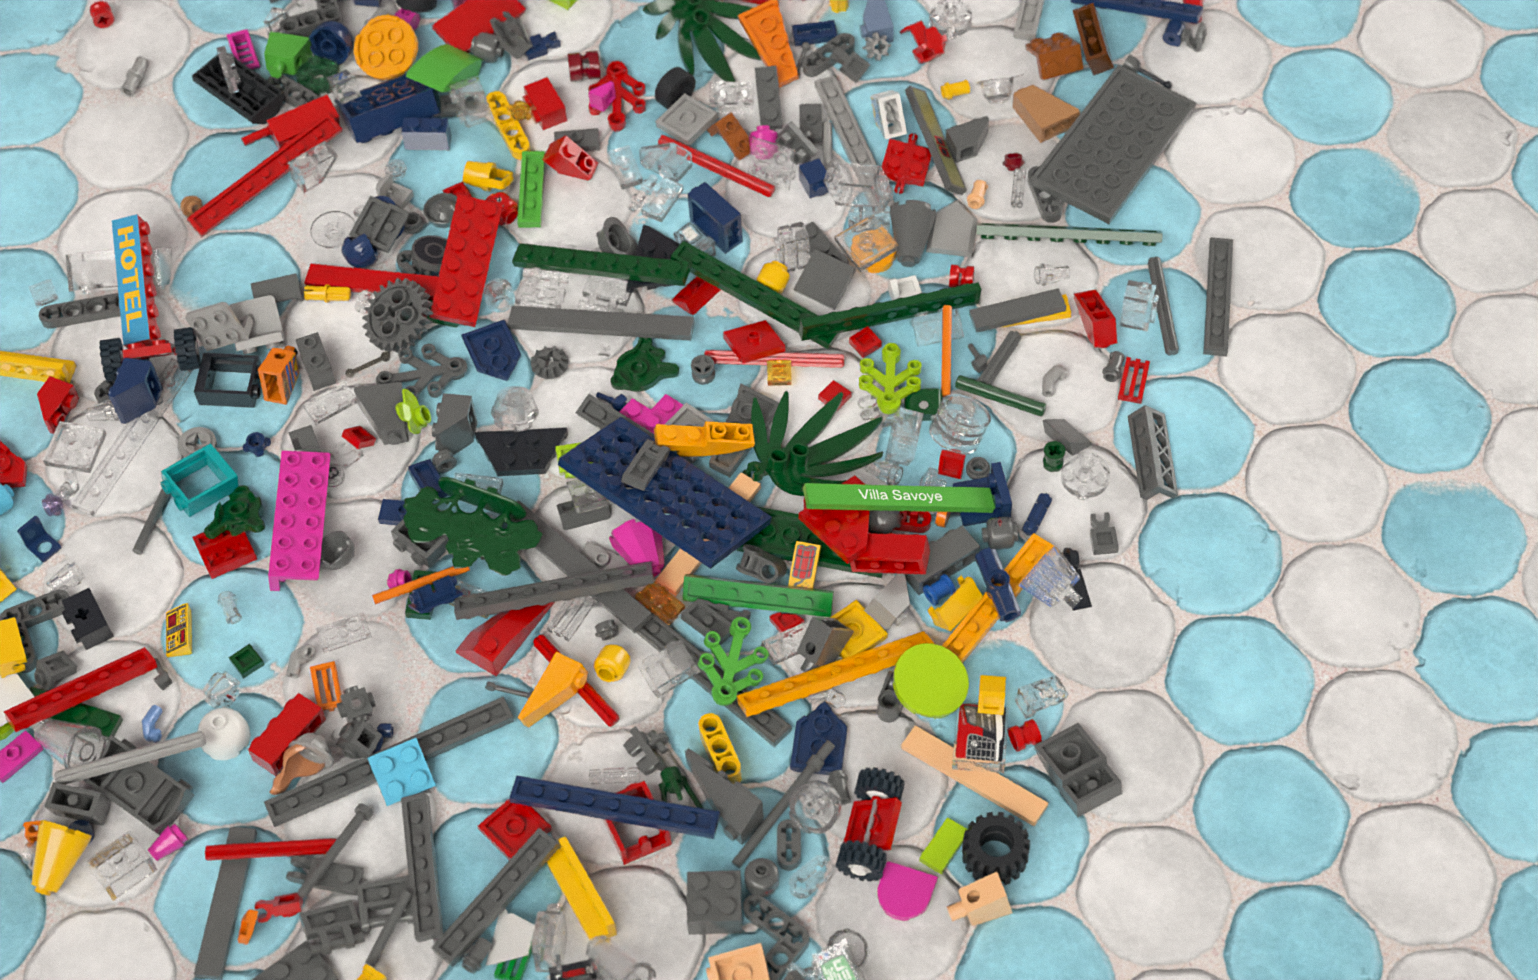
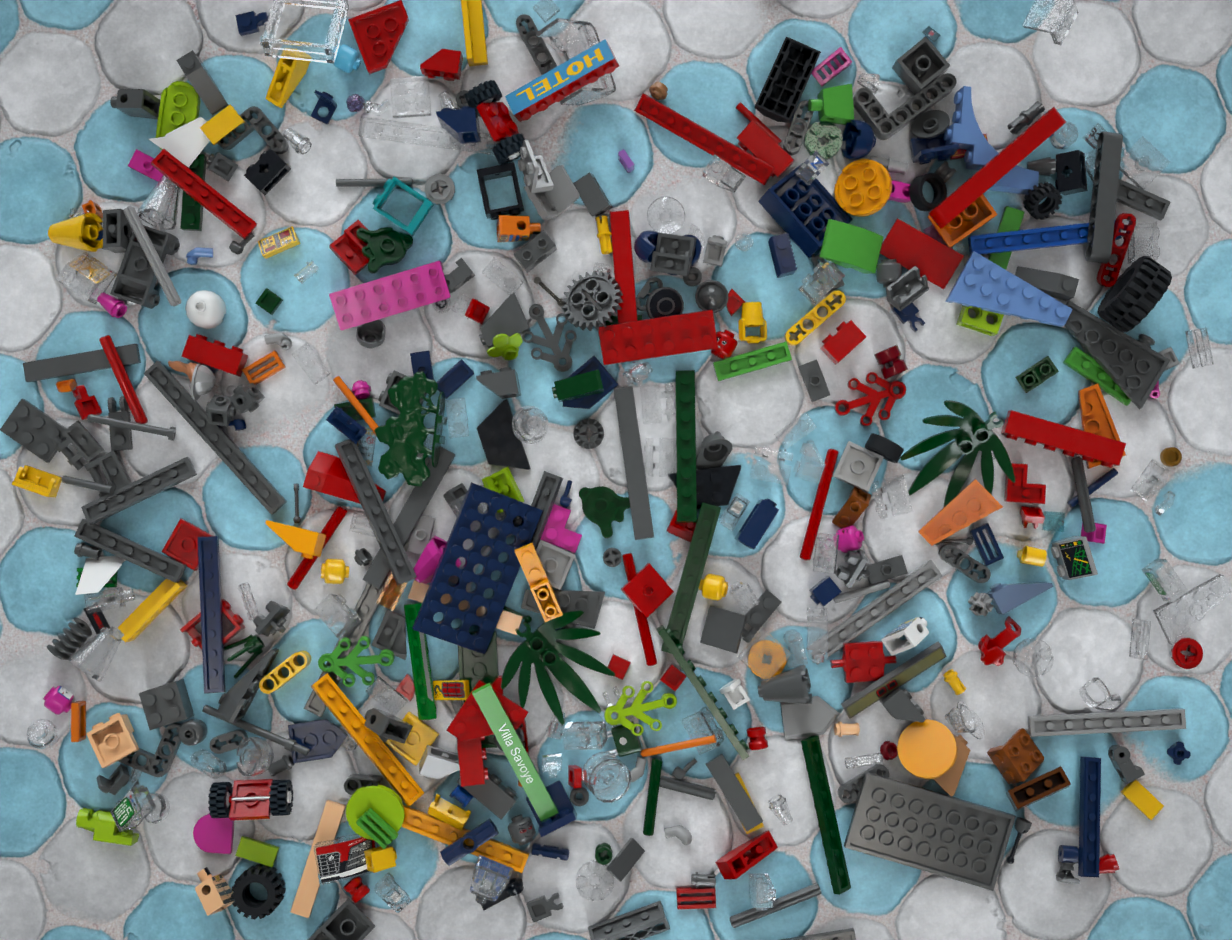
camera: 75 degrees right, 30 degrees up
clear head [203,671,241,709] -> none
clear plate [216,46,240,94] -> none
dark blue plate [242,432,271,457] -> none
medium azure plate [367,737,436,806] -> none
dark grey bush [432,449,457,473] -> none
clear yellow plate [507,100,532,121] -> none
red slope [543,136,598,181] -> none
dark pink slope [588,82,616,112] -> none
dark grey plate [621,439,670,491] -> none
dark grey piece [736,544,787,583] -> none
dark grey plate [755,66,783,130] -> none
clear yellow plate [767,360,792,386] -> none
dark grey plate [829,46,870,83] -> none
none -> bright green tile [356,808,398,849]
none -> dark green slope [552,369,604,402]
none -> medium lavender tile [618,149,635,173]
none -> light orange tile [897,719,957,779]

